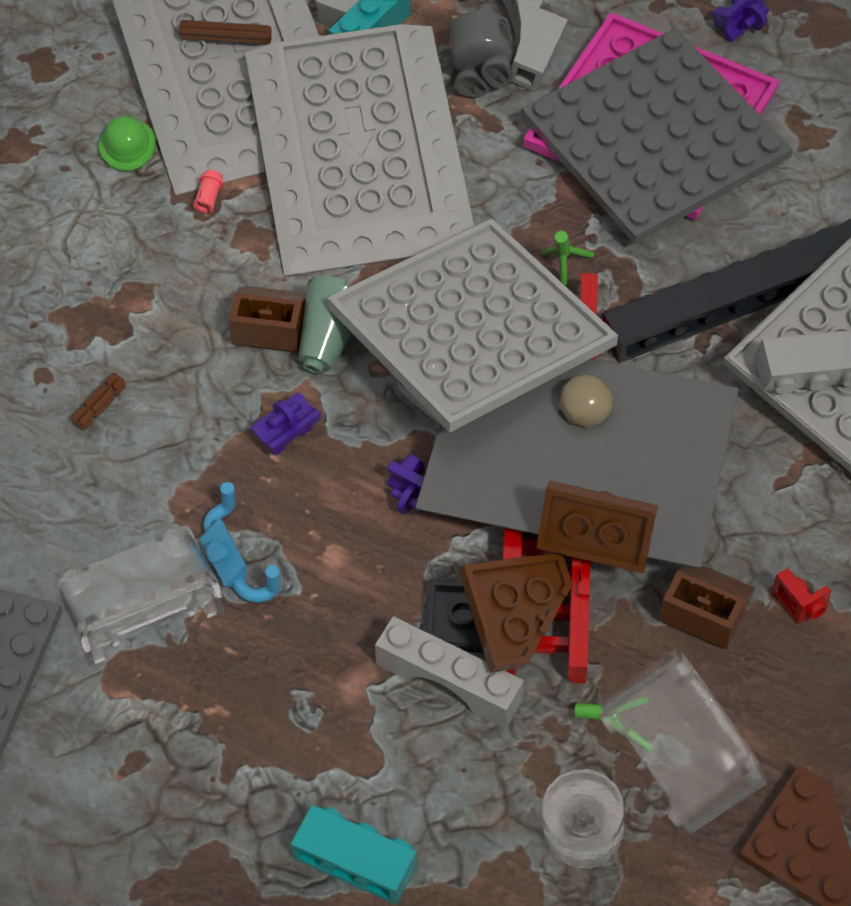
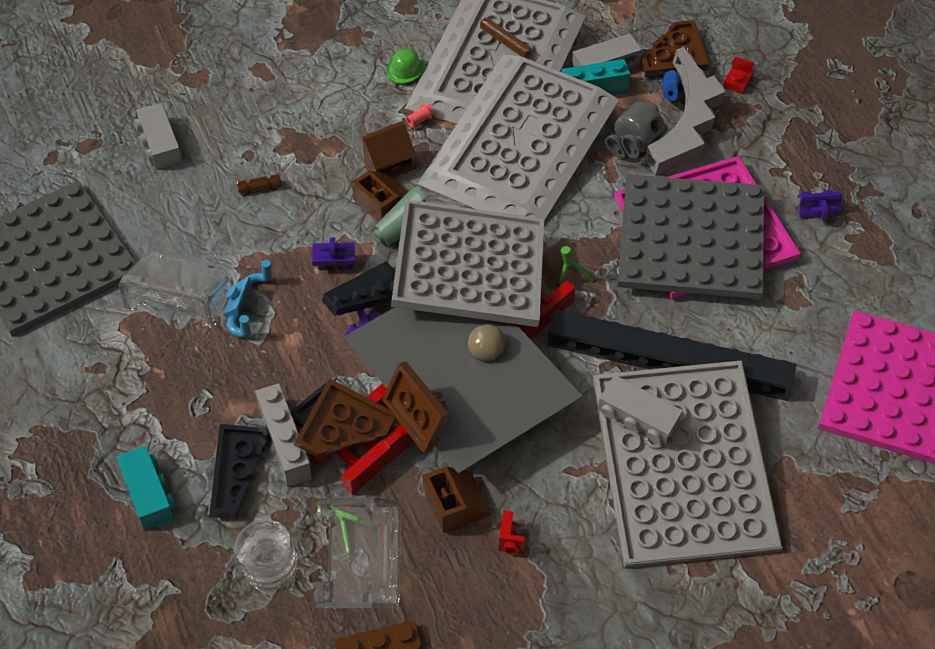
camera: 40 degrees right, 5 degrees down
none -> black wing [209,424,270,519]
none -> black wing [322,261,396,316]
none -> reddish brown slope [362,121,417,178]

